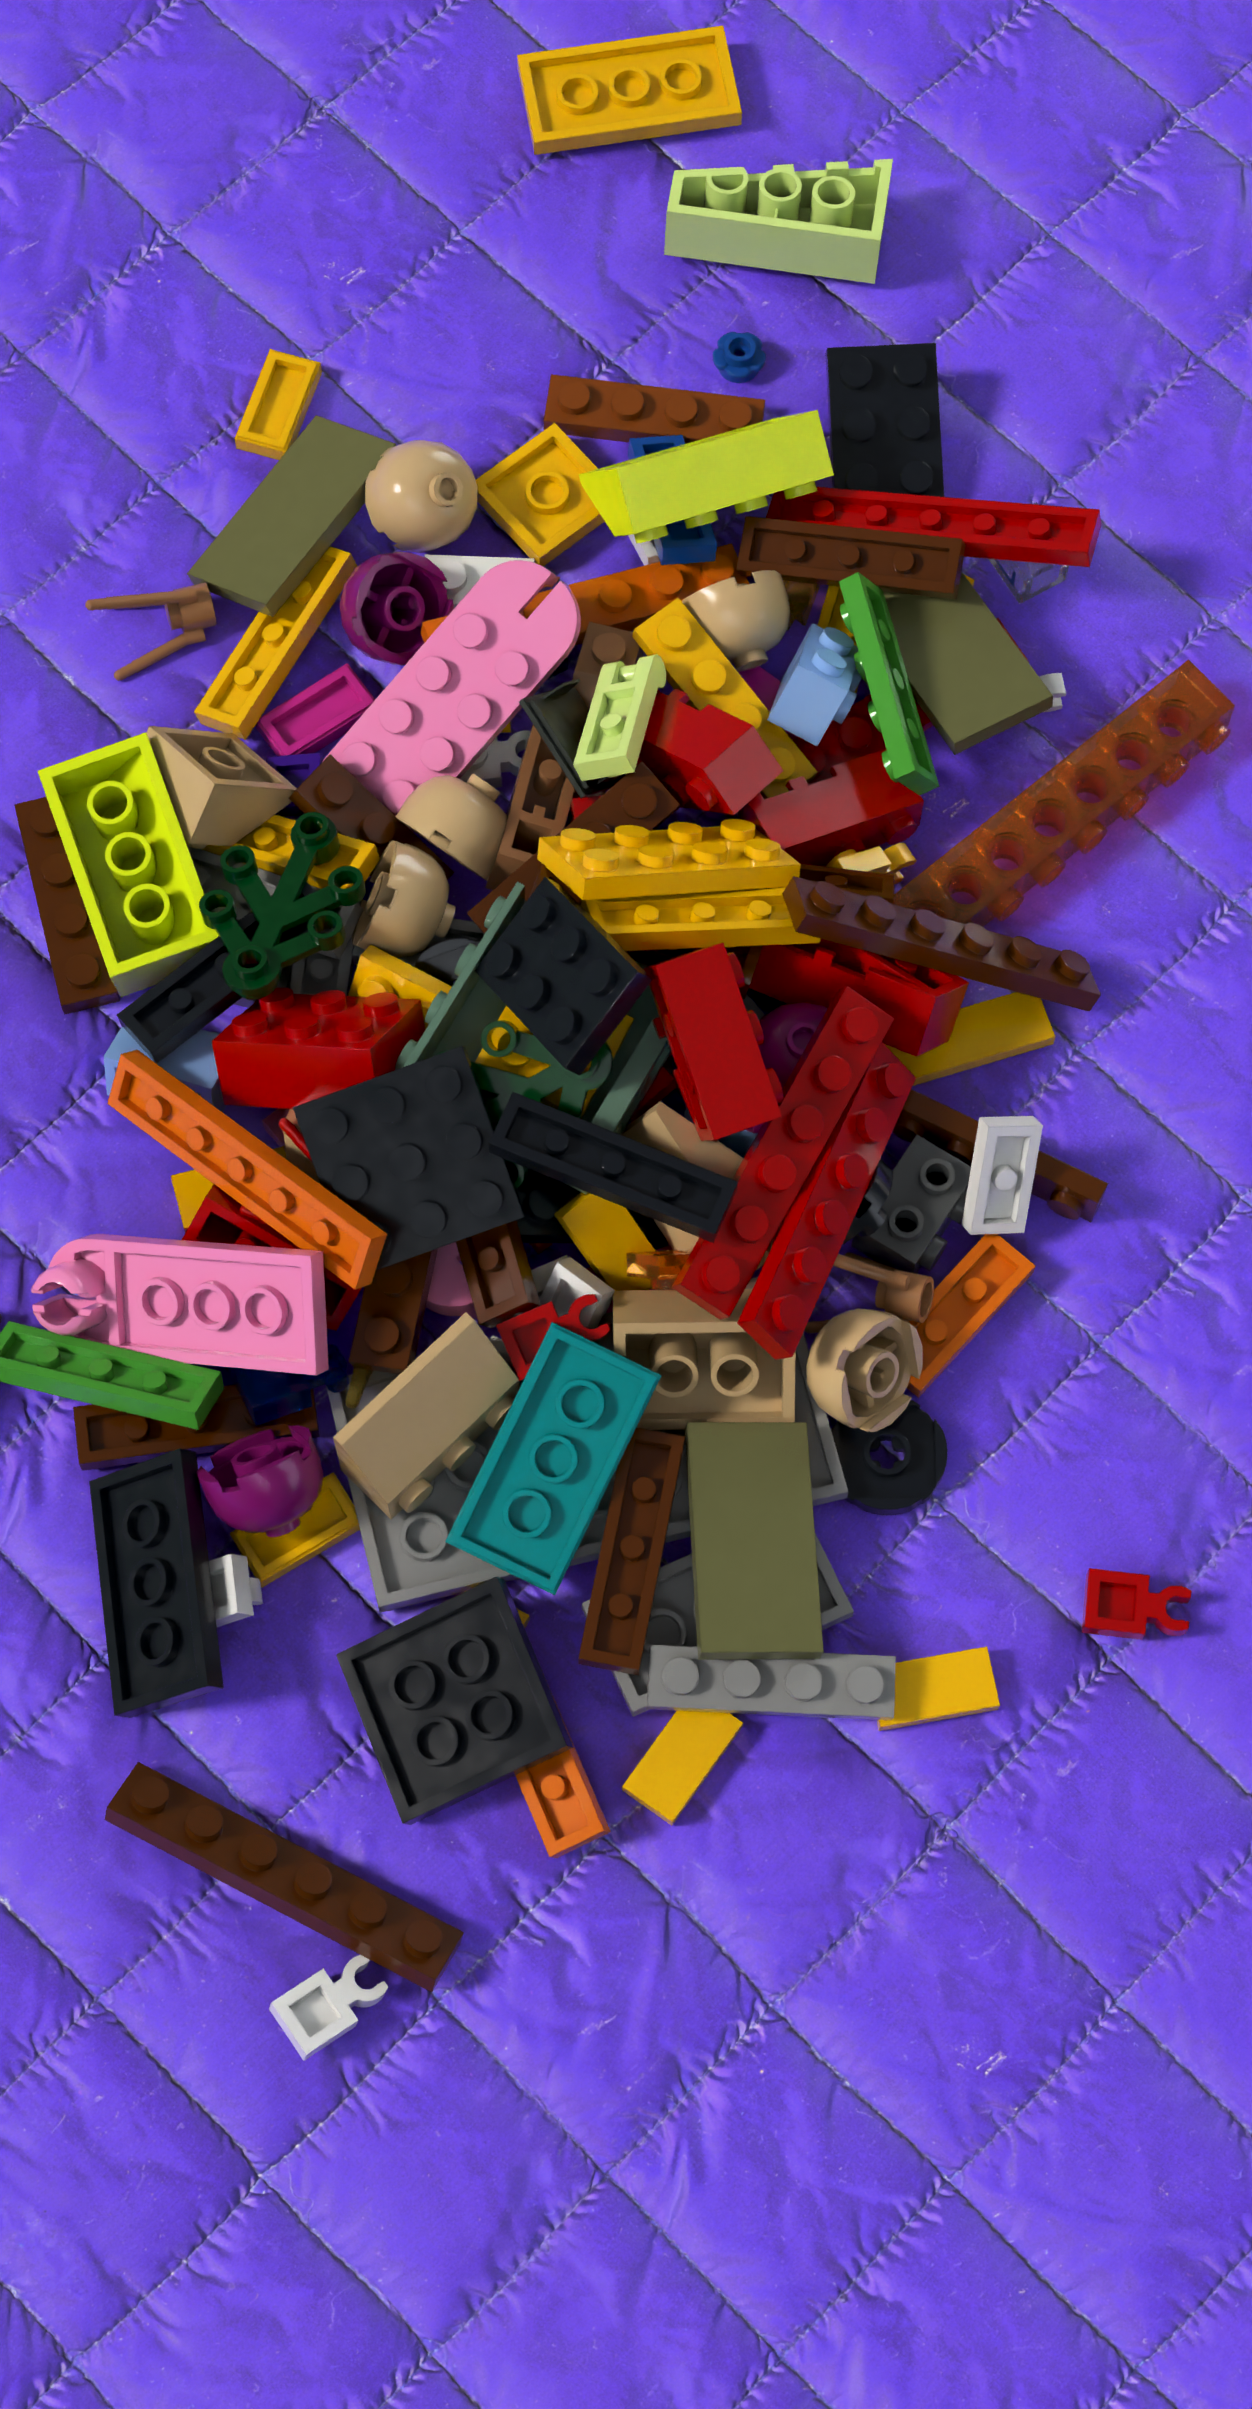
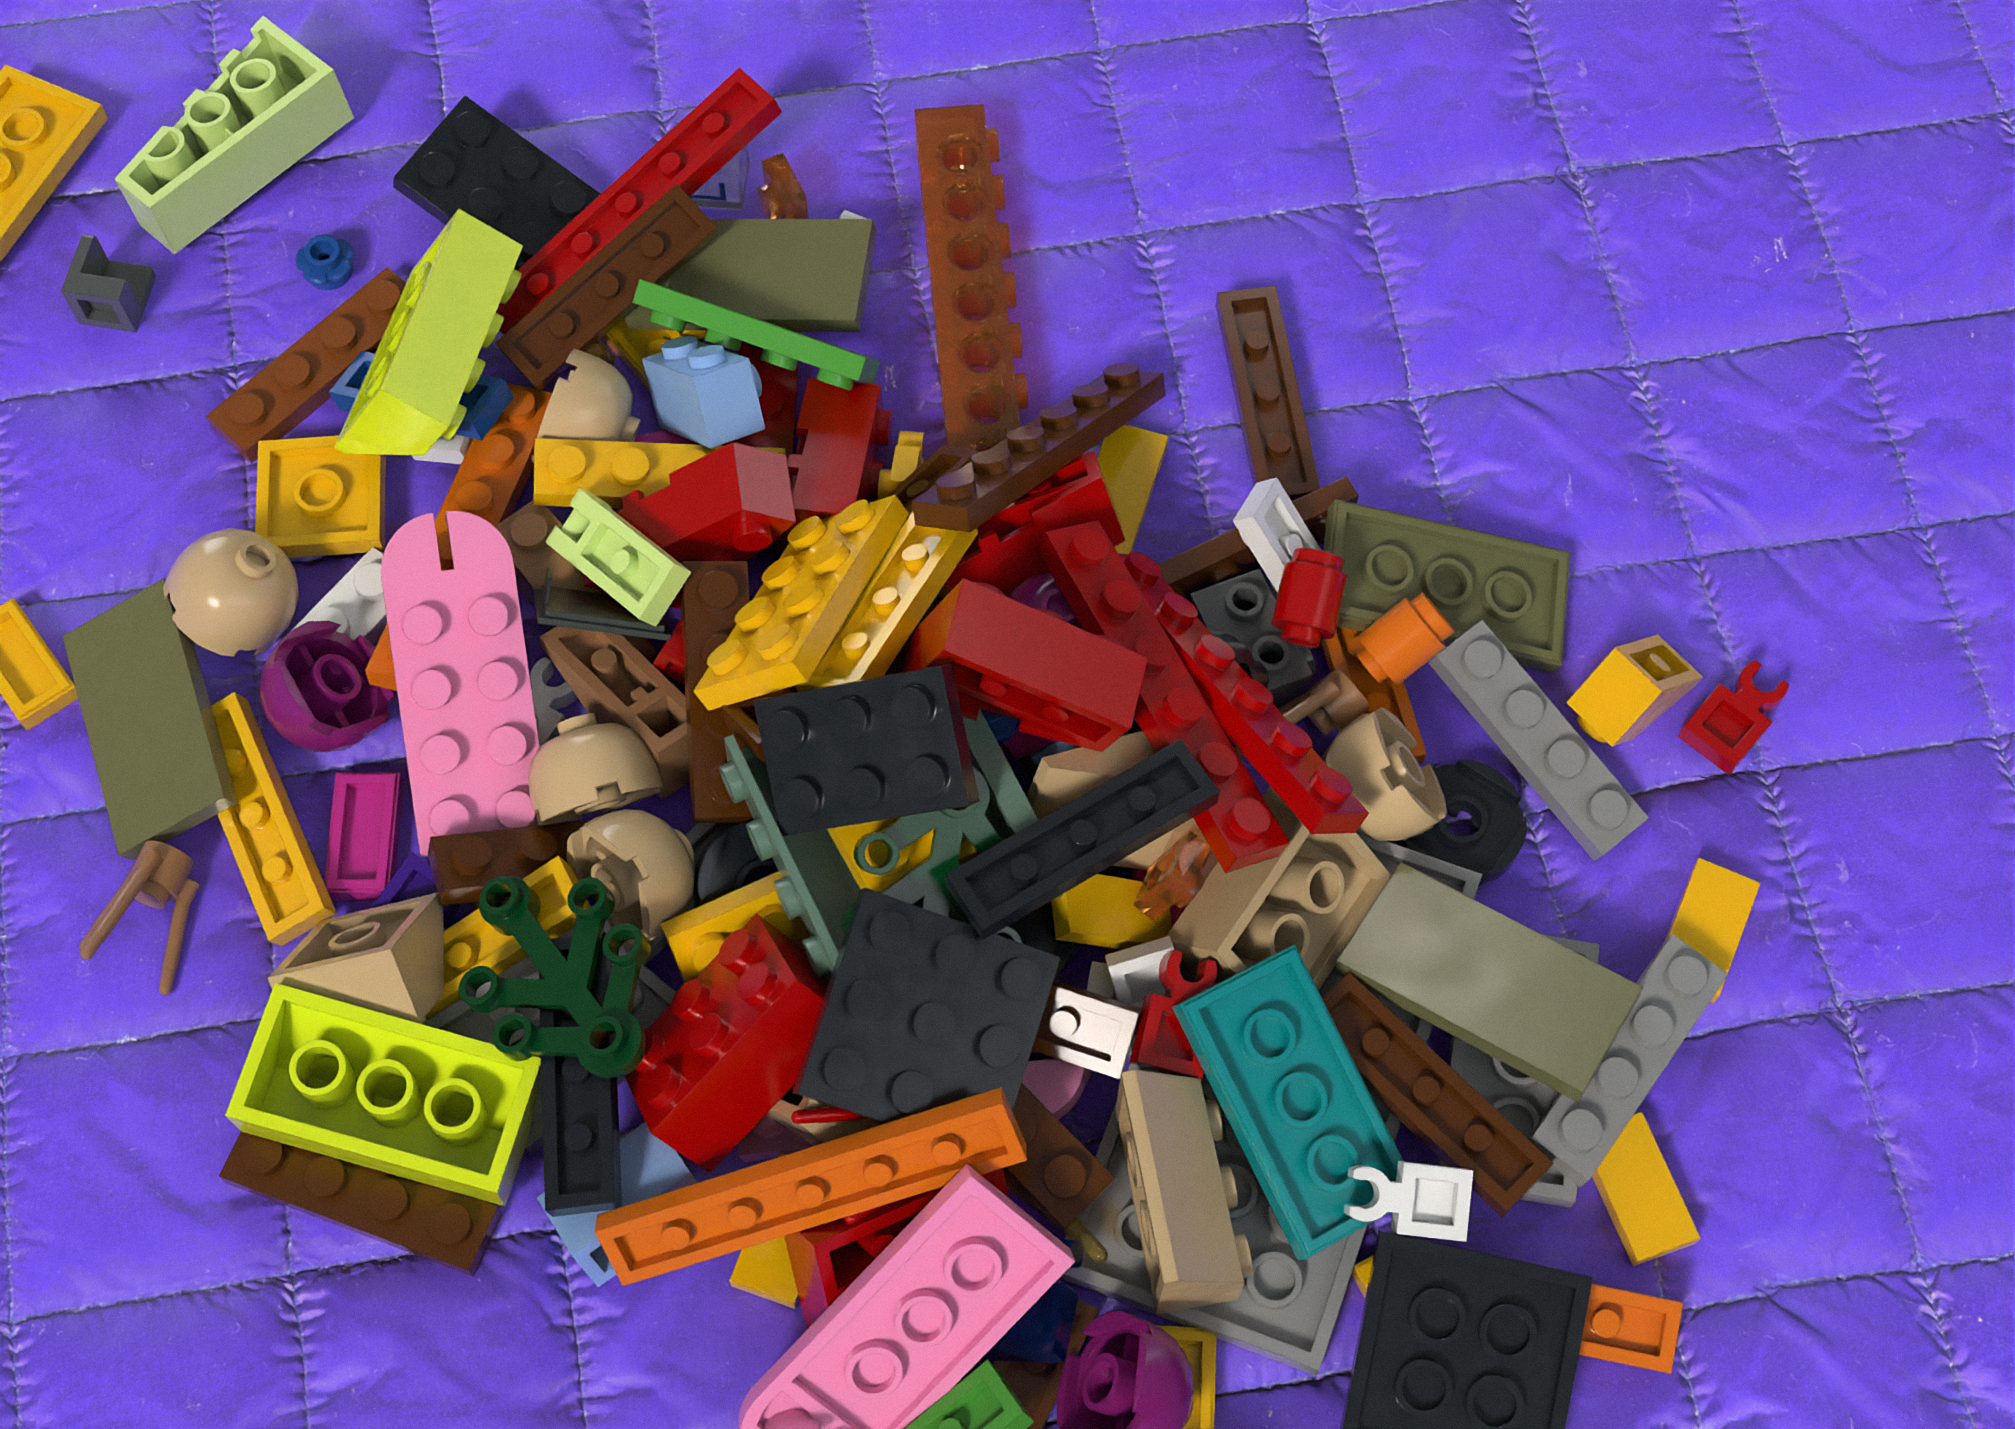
camera: 55 degrees left, 5 degrees down
none -> dark grey panel [61,234,156,332]
none -> clear orange plate [757,153,808,219]
none -> reddish brown plate [1215,285,1320,501]
none -> red brick [1271,548,1348,648]
none -> olive tile [1323,499,1570,673]
none -> white plate [1344,1161,1473,1242]
none -> orange brick [1356,592,1455,685]
none -> light grey plate [1428,620,1649,861]
none -> yellow slope [1566,634,1703,747]

